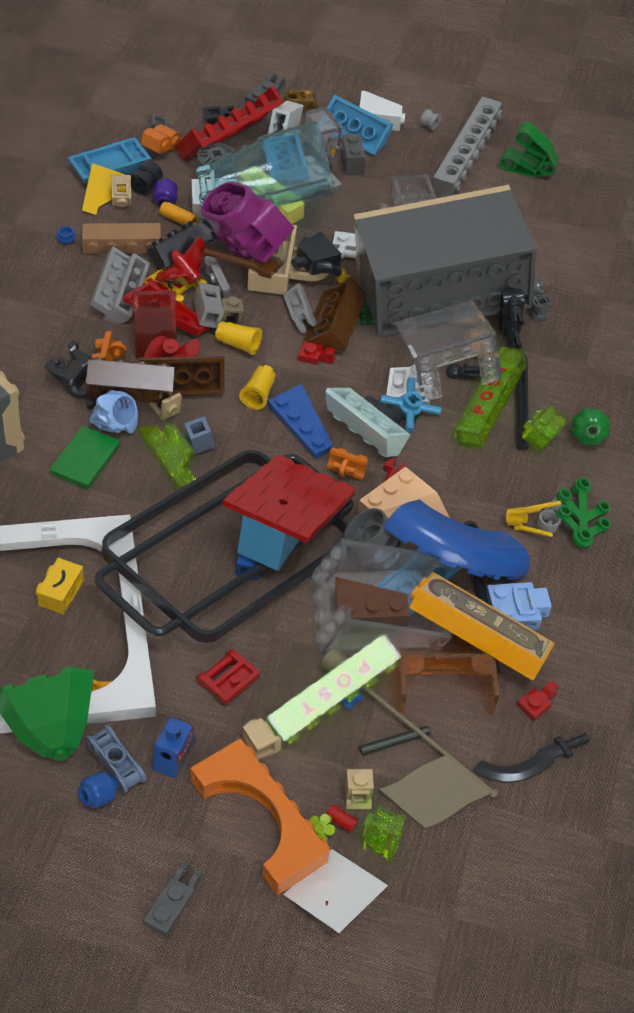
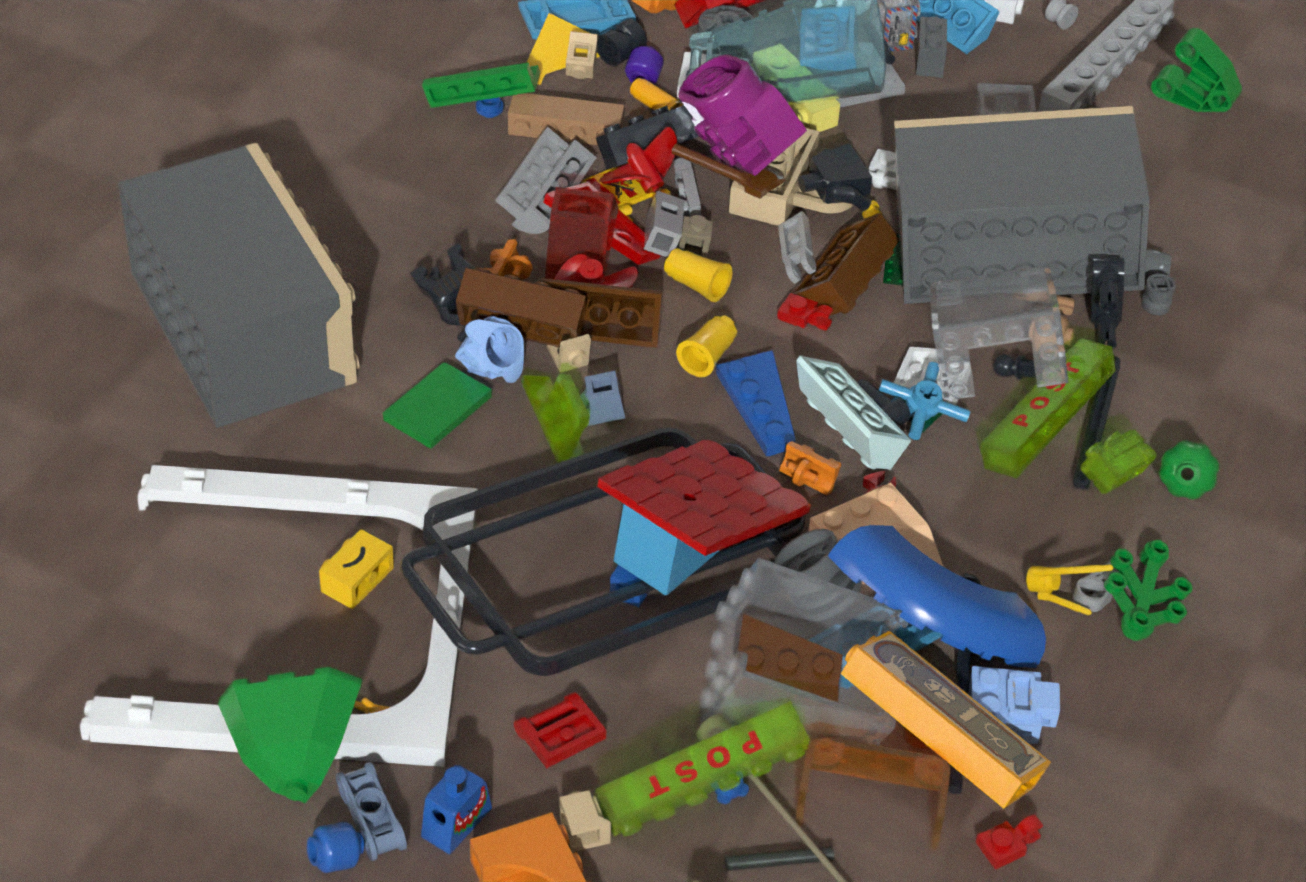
camera: 15 degrees right, 5 degrees down
none -> green fence [422,62,540,108]

